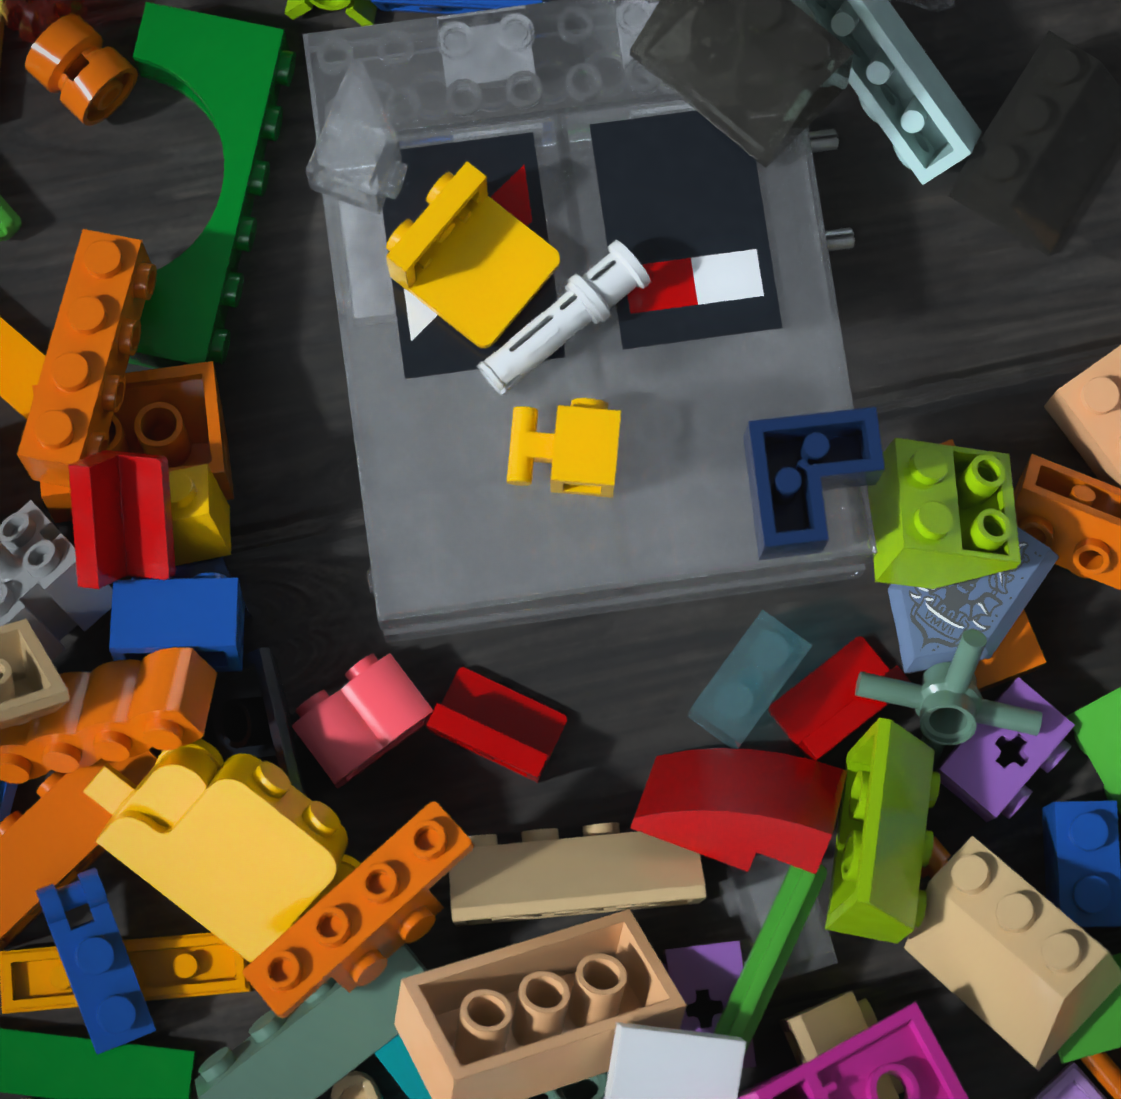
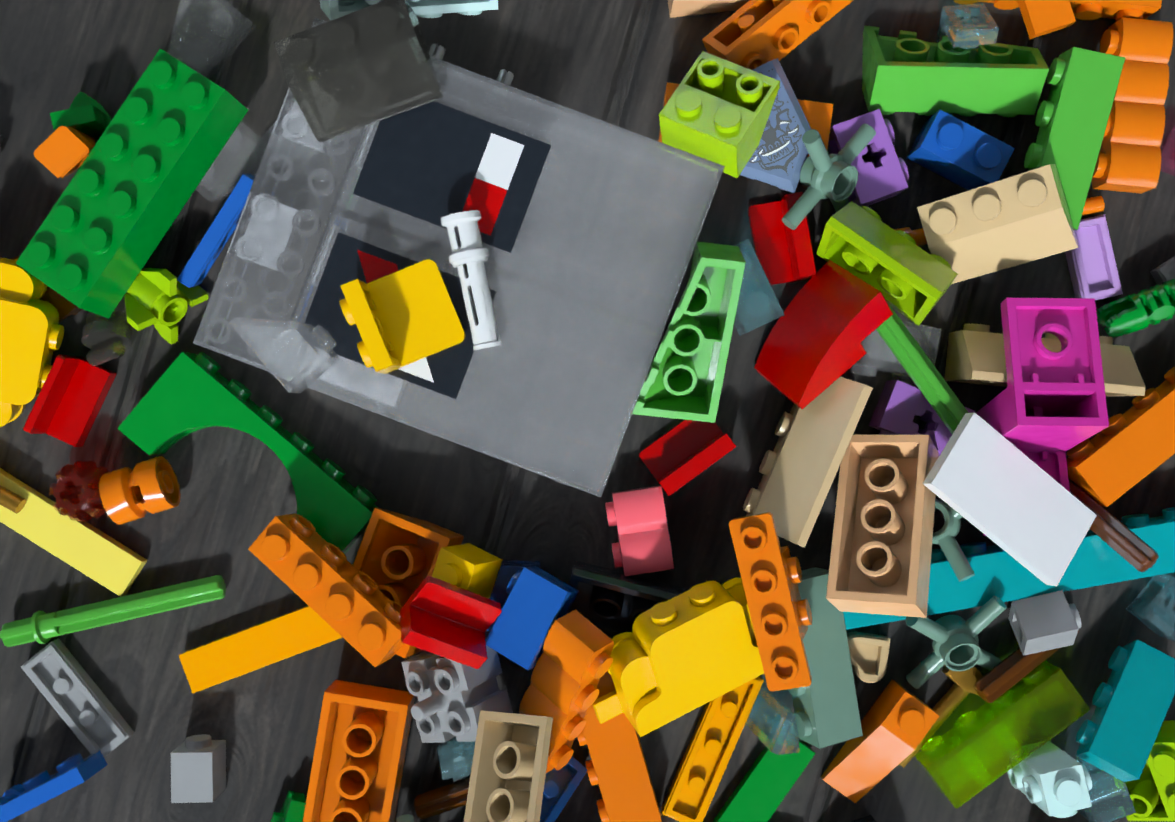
camera: 60 degrees left, 10 degrees up
blue plate [35,867,156,1055] -> none
yellow brick [506,398,621,498] -> none
dark blue brick [743,407,885,560] -> none
none -> bright green wedge [631,241,746,423]
none -> clear light blue slope [745,686,800,755]

